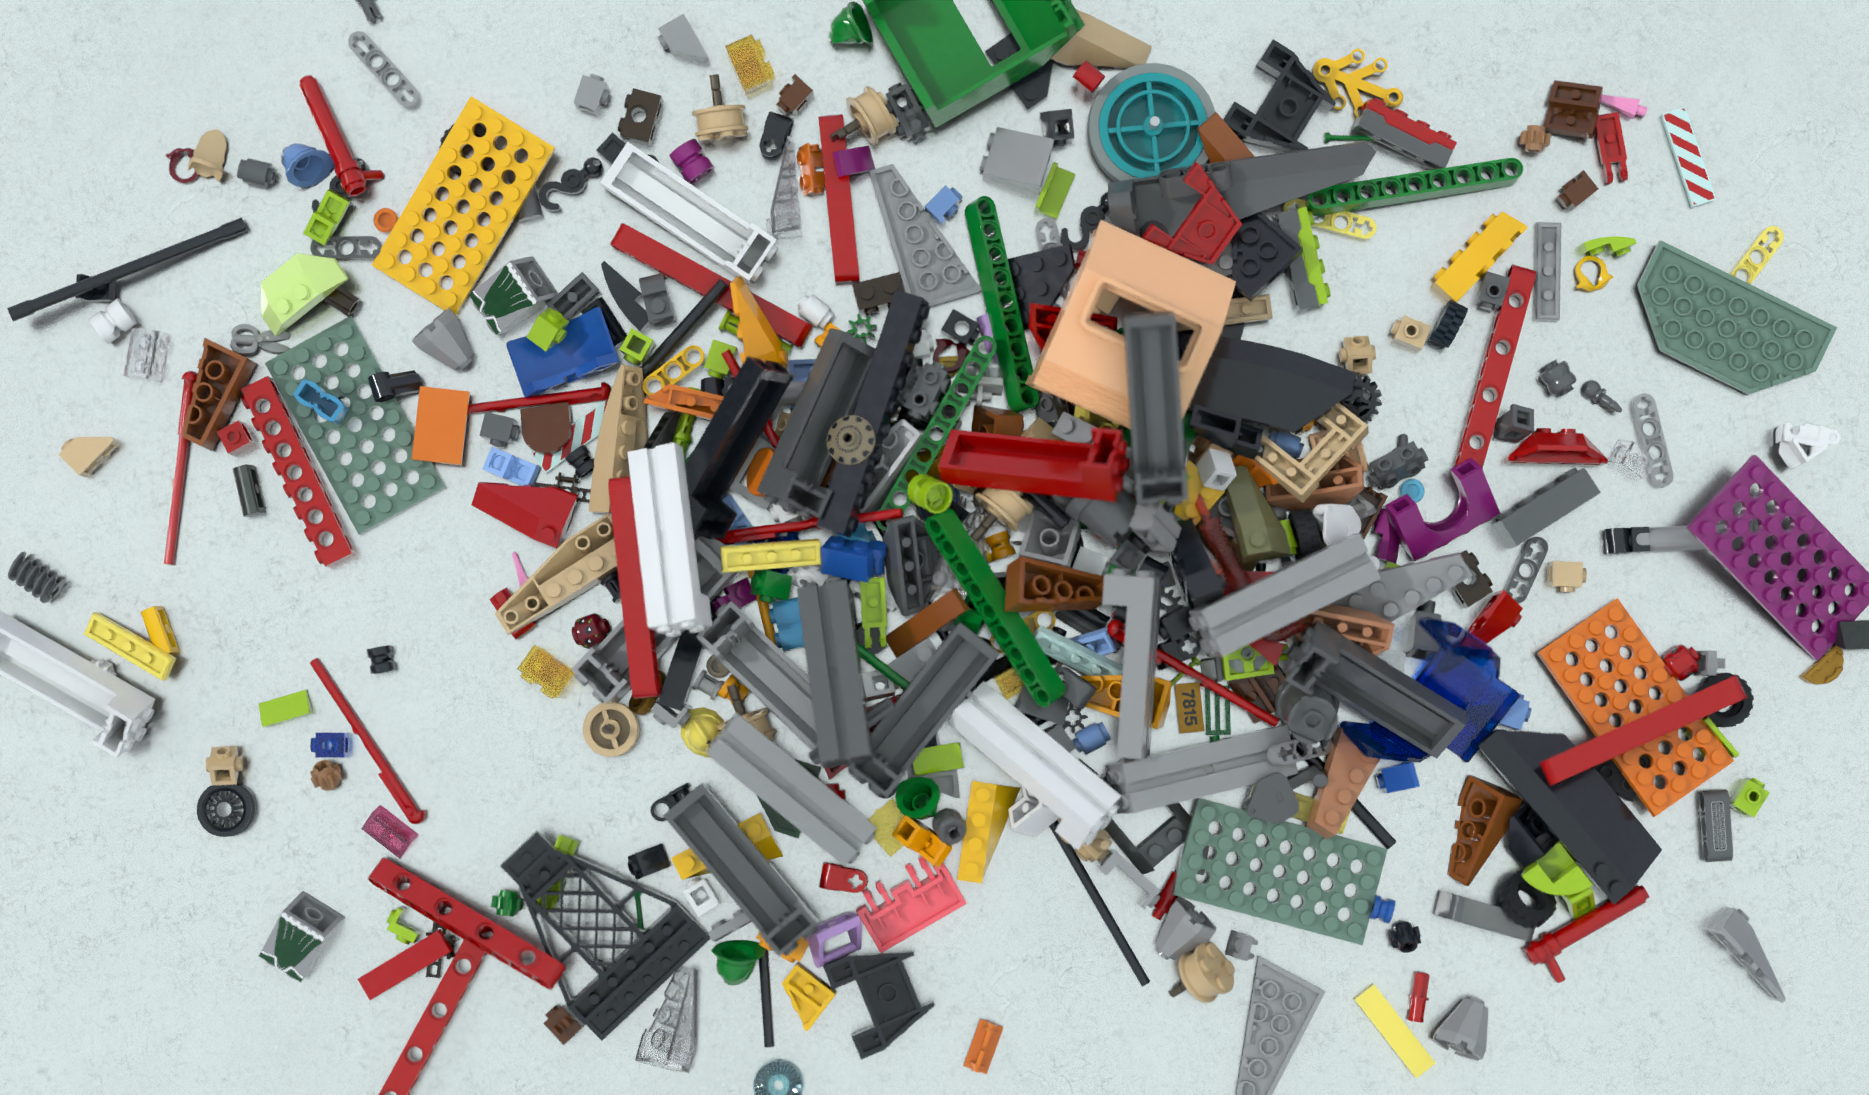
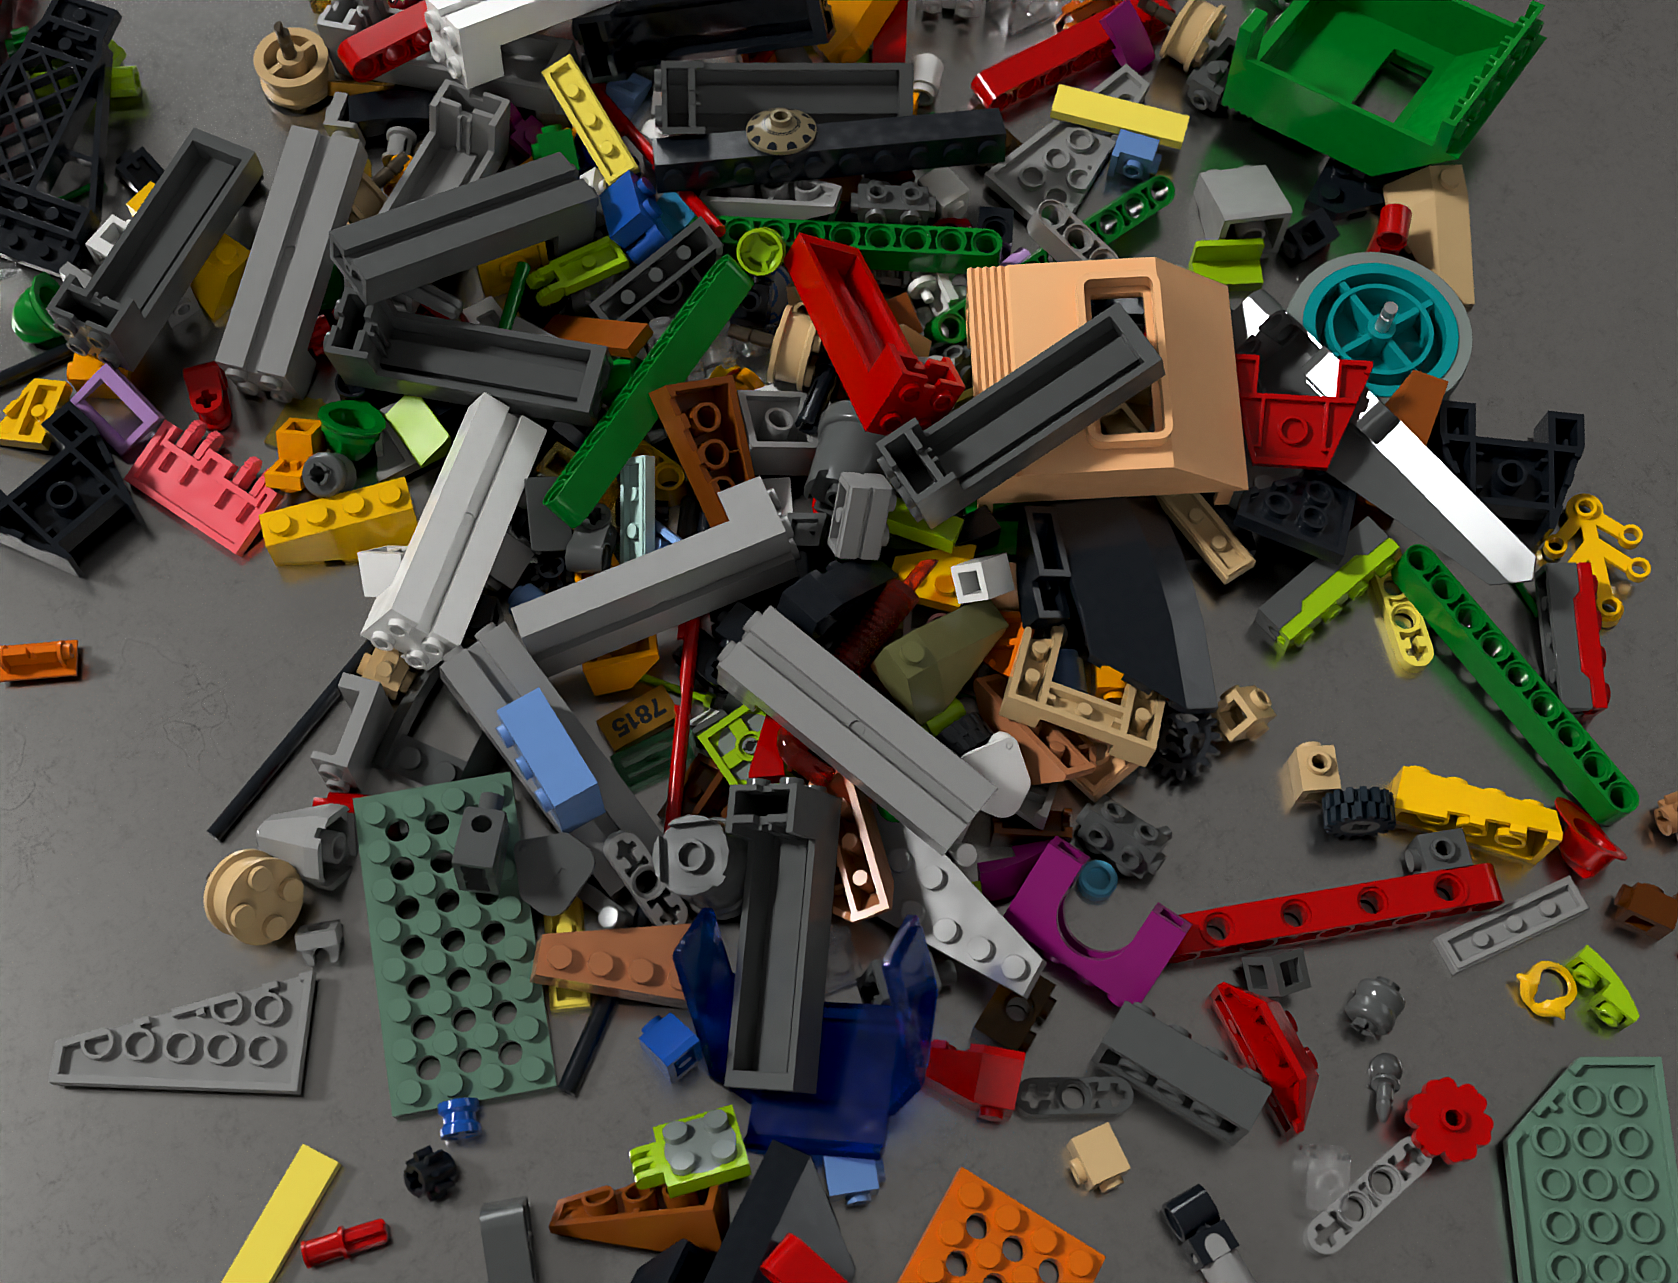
camera: 60 degrees right, 20 degrees down
none -> dark grey torso [451,792,510,895]
none -> medium blue wedge [496,688,606,833]
none -> piece [629,1104,752,1199]
none -> light grey beam [1027,199,1119,262]
none -> light yellow tile [1050,84,1190,150]
none -> red plant [1405,1077,1494,1165]
none -> red piece [1554,797,1628,879]

